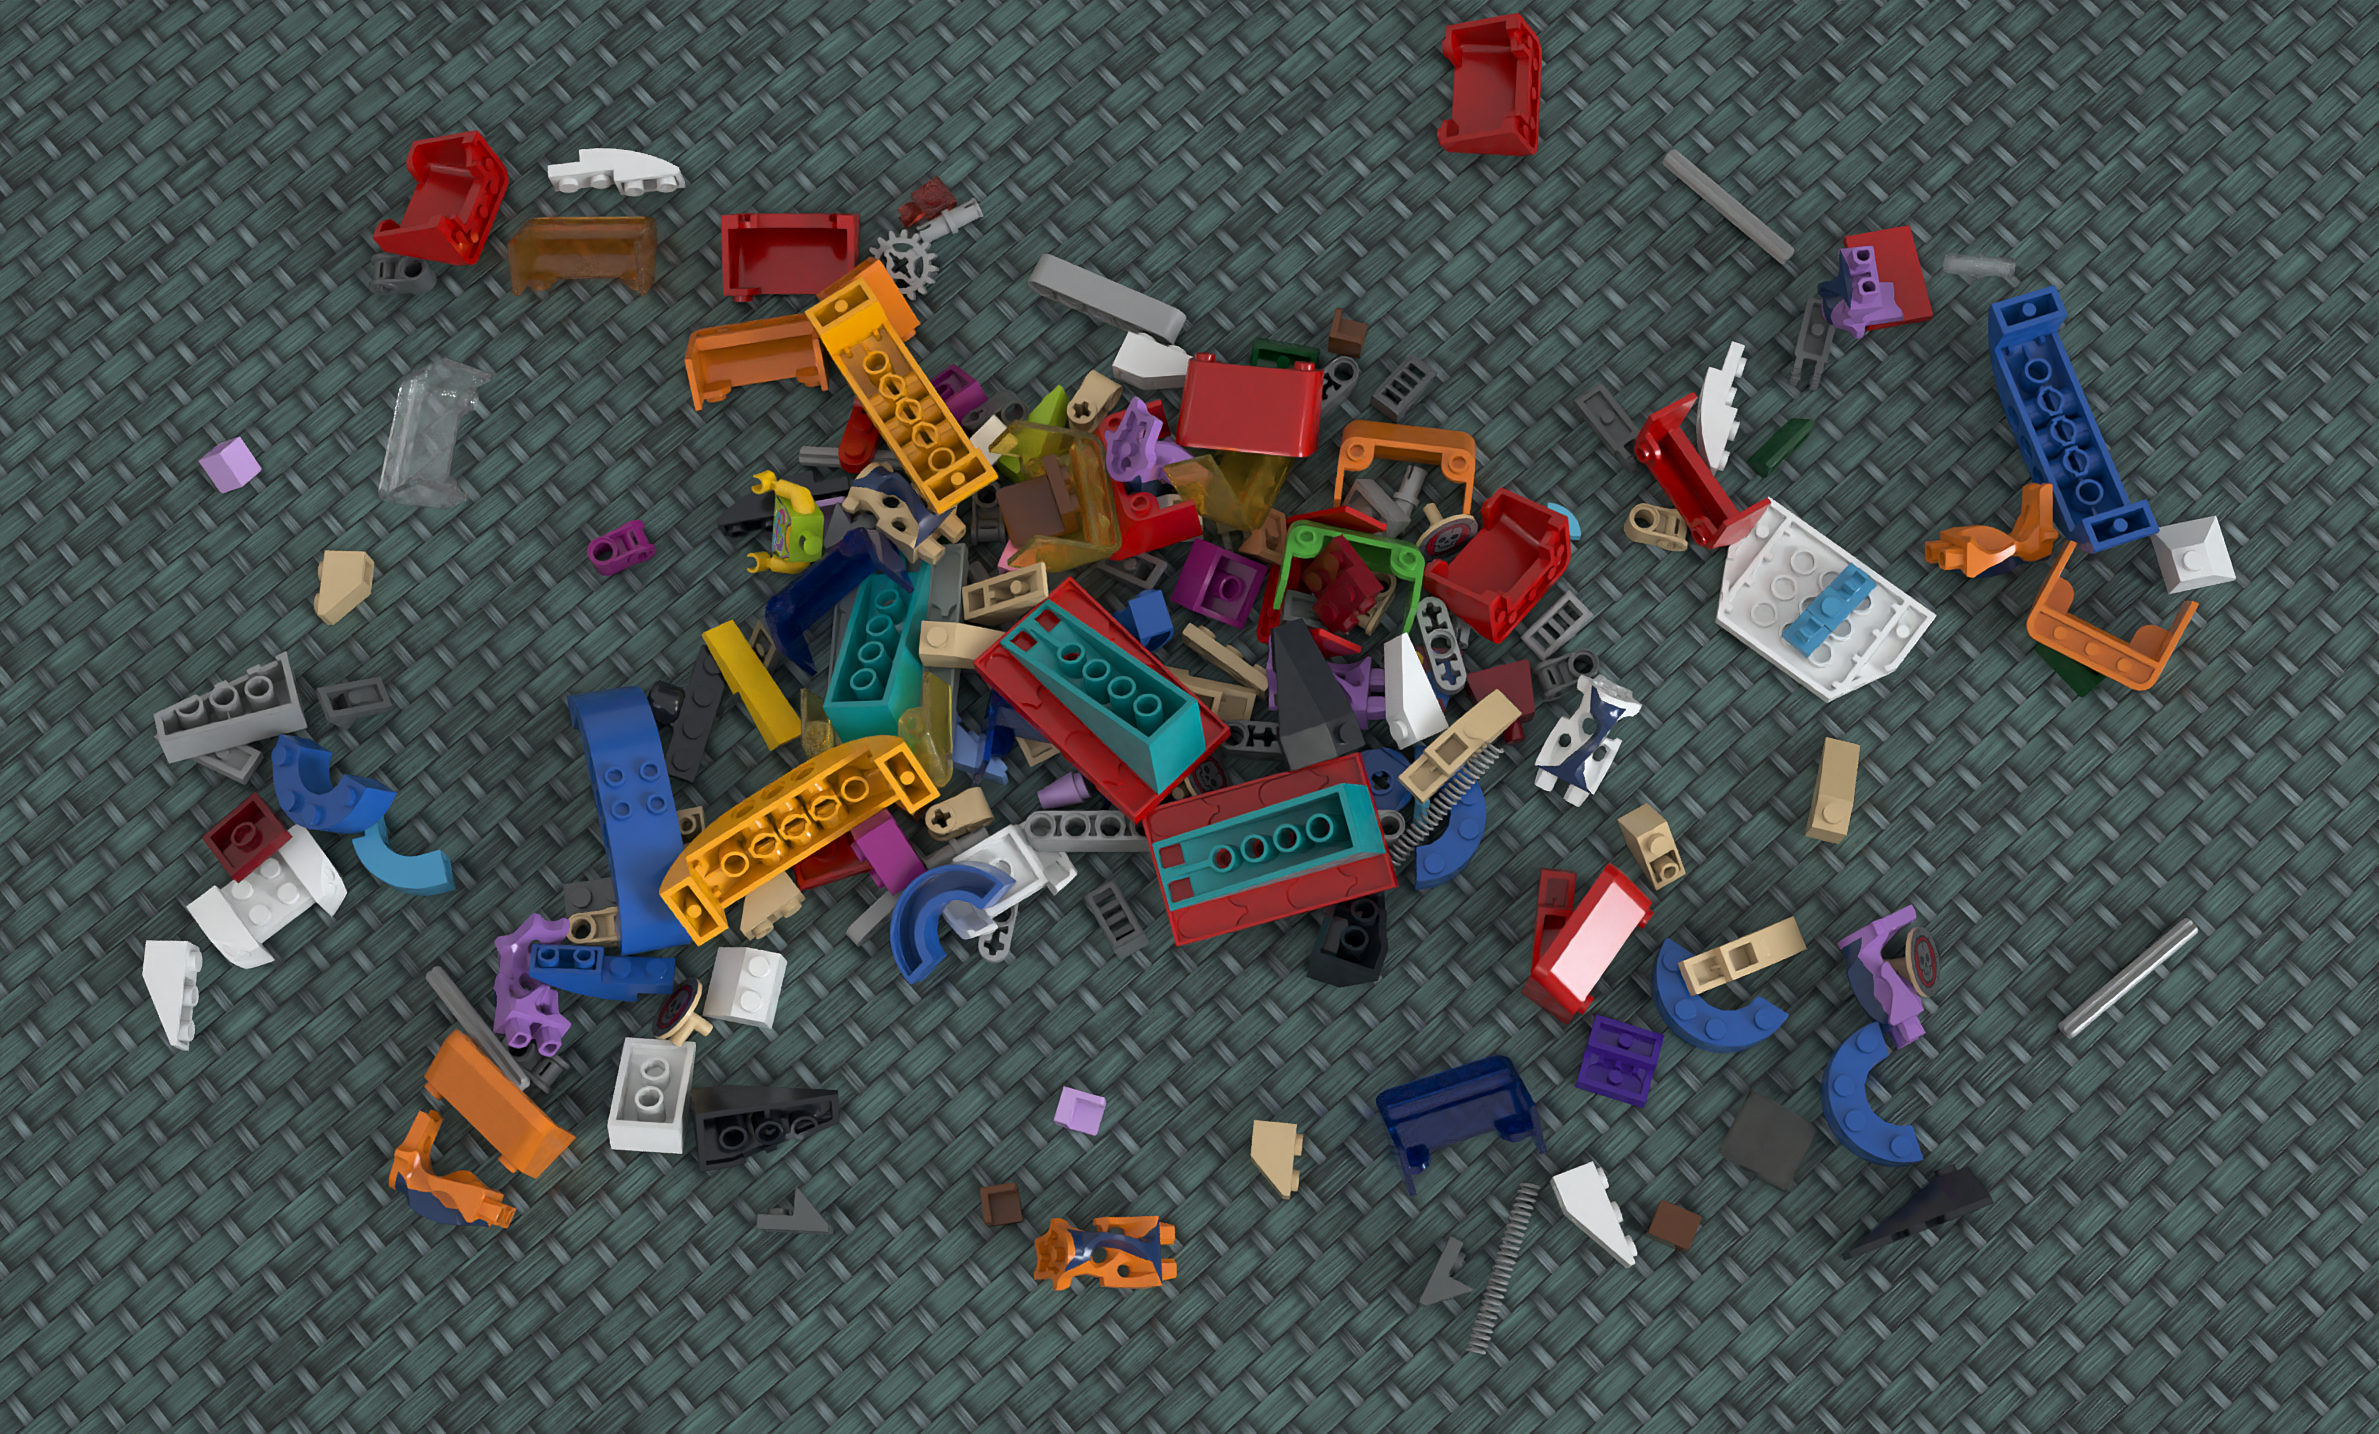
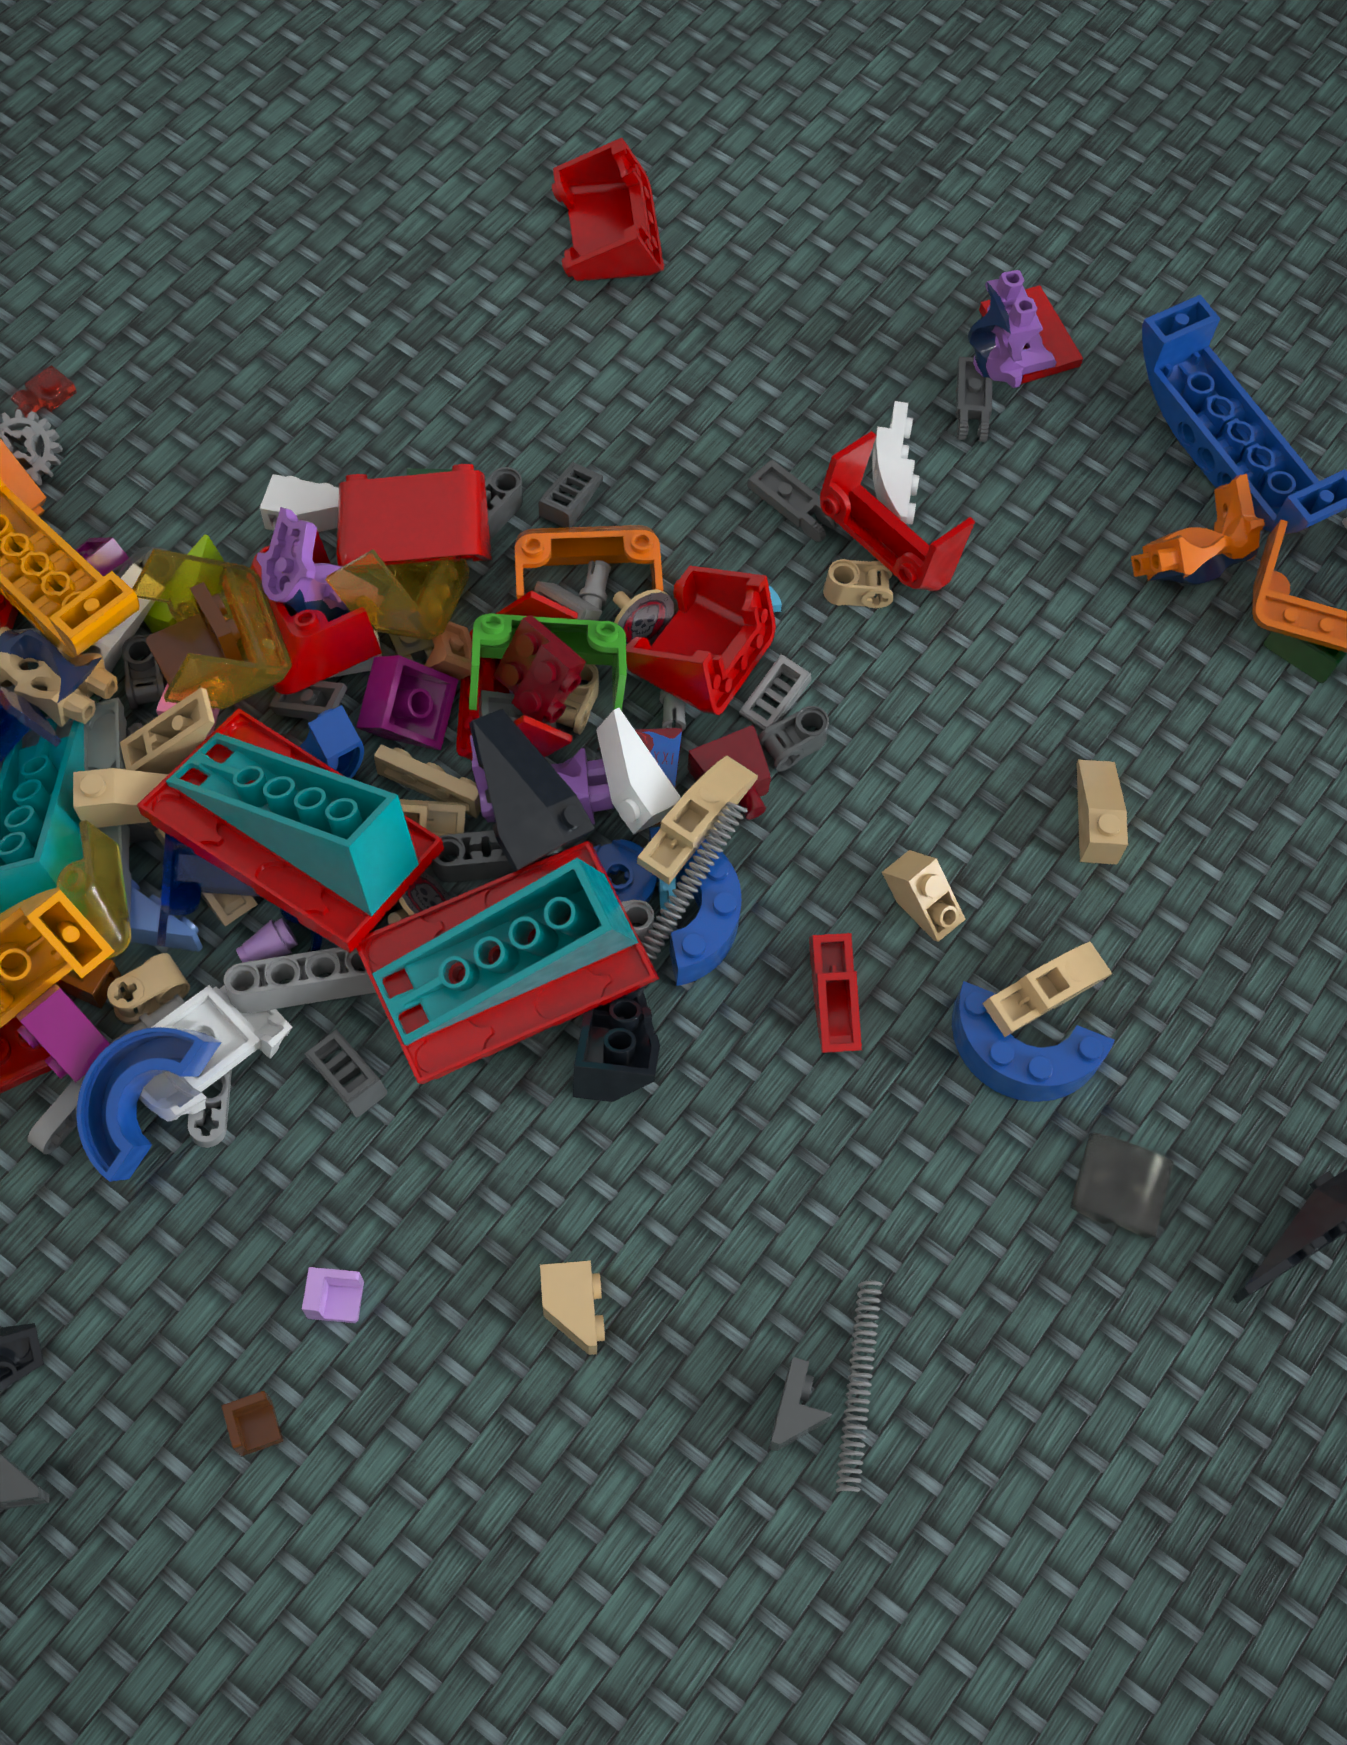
camera: 20 degrees left, 10 degrees down
light grey pin [916,198,984,243] -> none
light grey beam [1027,254,1187,347] -> none
orange hips [1034,1216,1177,1291] -> none
tan piece [1067,370,1123,437] -> none
reddish brown panel [1328,308,1368,359] -> none
clear blue windscreen [1376,1055,1547,1197] -> none
light grey beam [1415,597,1466,695] -> none
windscreen [1521,862,1654,1025] -> none
white hips [1534,674,1642,807] -> none
white slope [1550,1161,1637,1268] -> none
dark purple slope [1575,1014,1664,1108] -> none
reddish brown panel [1644,1200,1702,1253] -> none
light grey axle [1662,149,1795,264] -> none
white plate [1715,496,1937,703] -> none
dark green slope [1747,418,1815,479] -> none
dark azure plate [1781,562,1877,659] -> none
blue brick [1821,1021,1924,1167] -> none
medium lavender hips [1837,904,1926,1049] -> none
shield [1883,927,1940,997] -> none
clear pin [1943,252,2015,279] -> none

